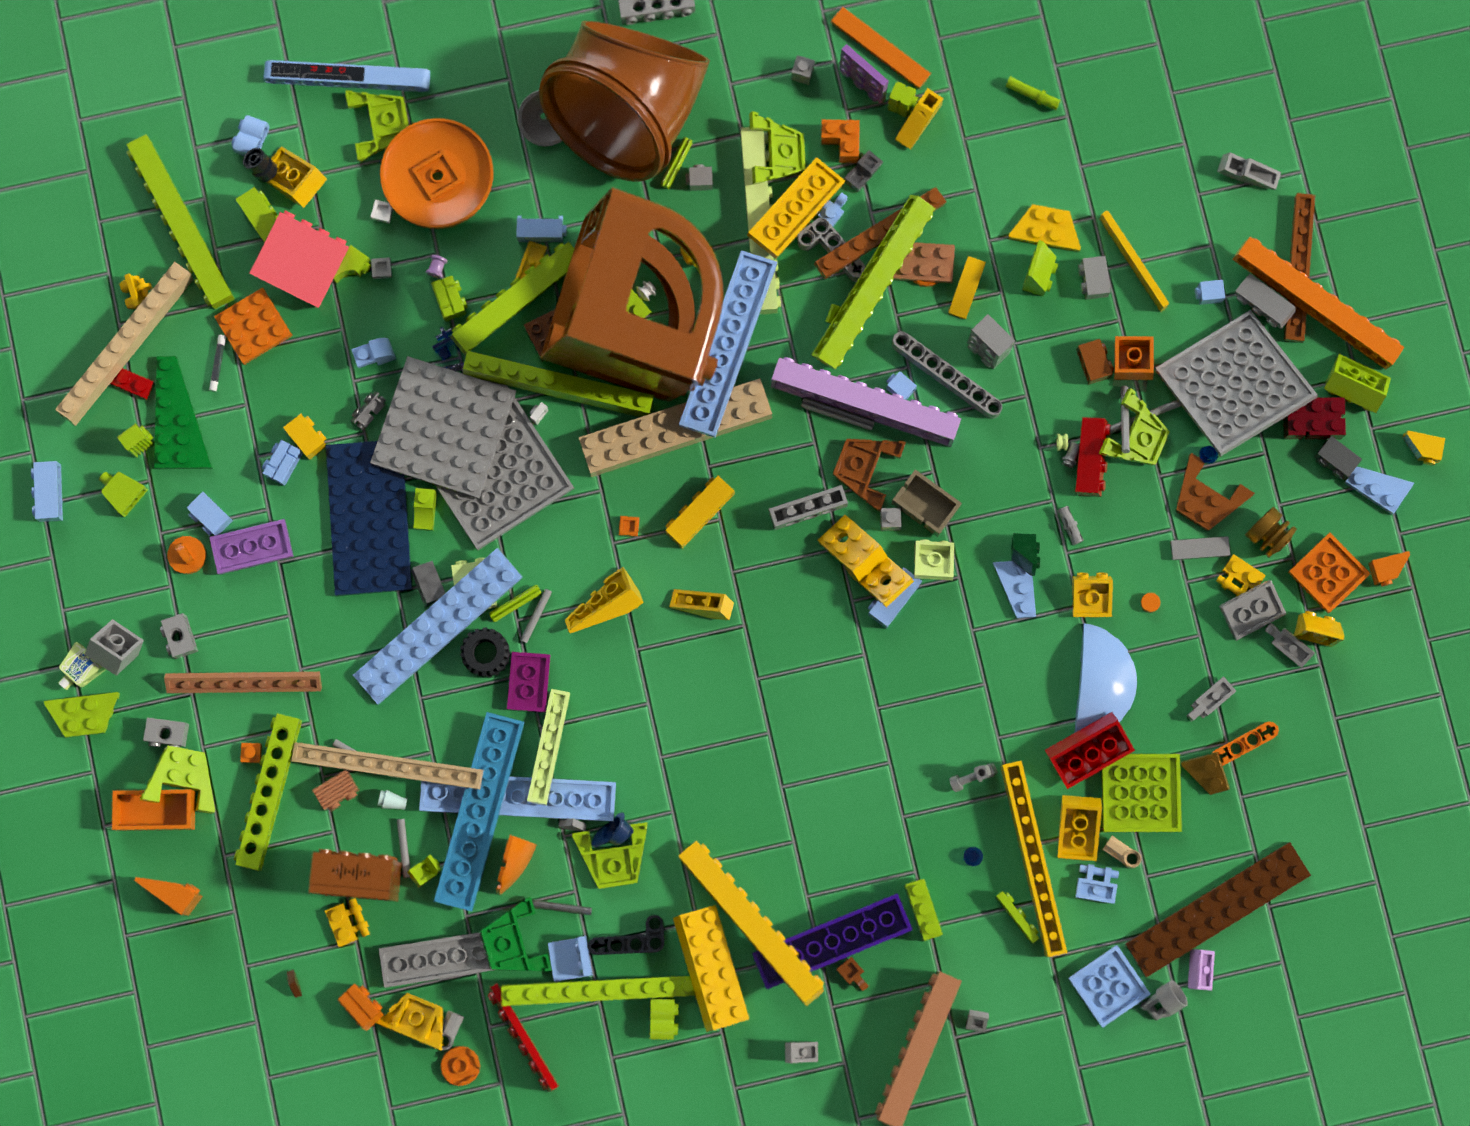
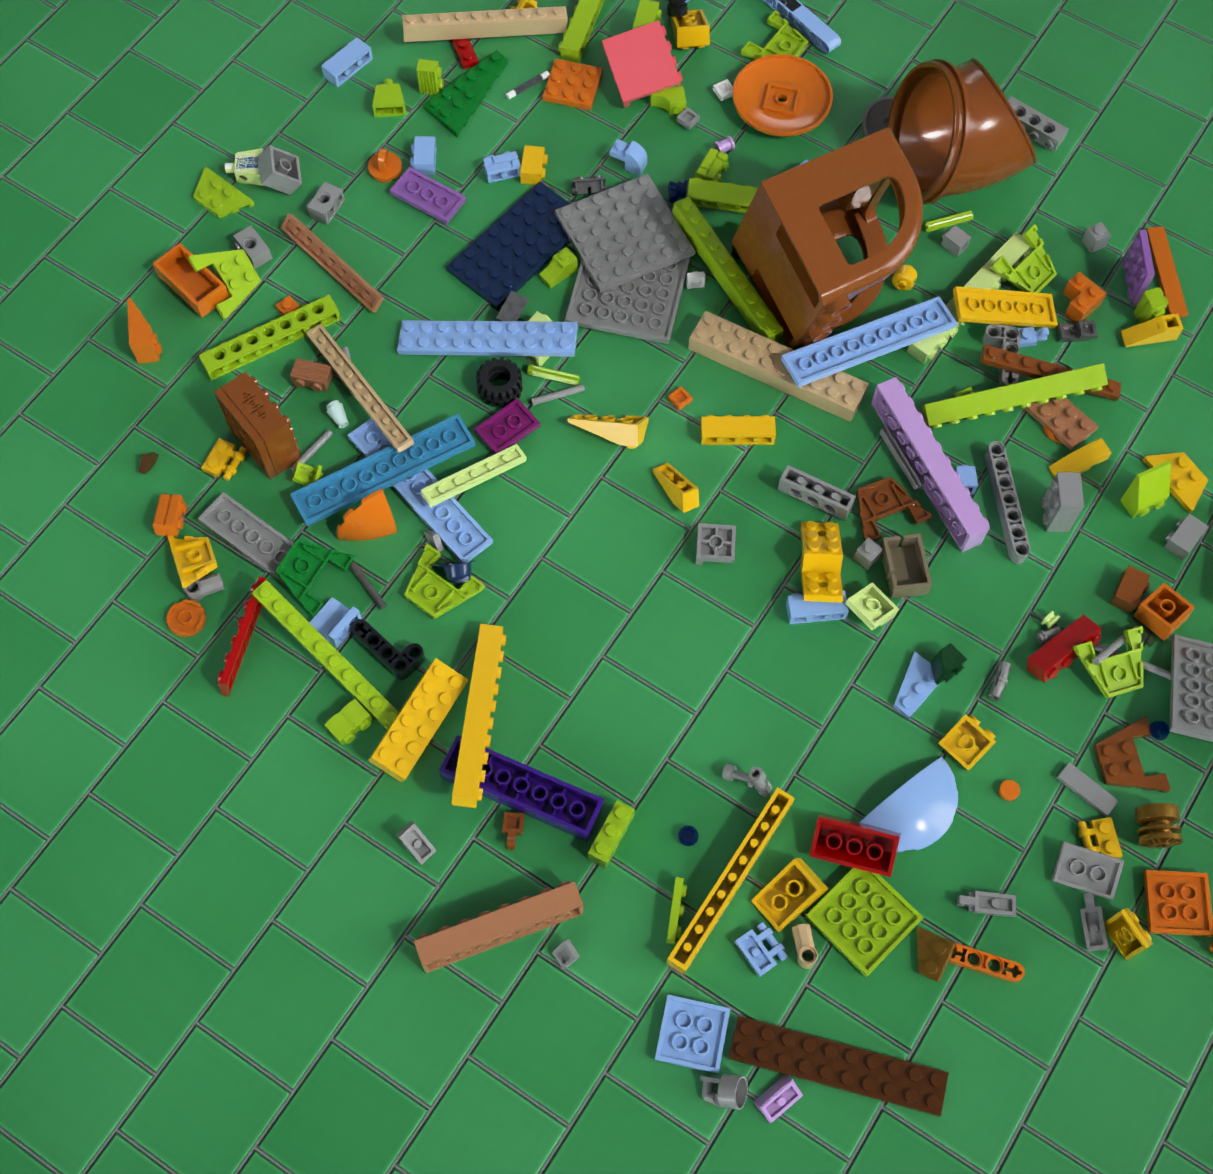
camera: 45 degrees right, 15 degrees down
none -> light grey piece [695,523,736,565]

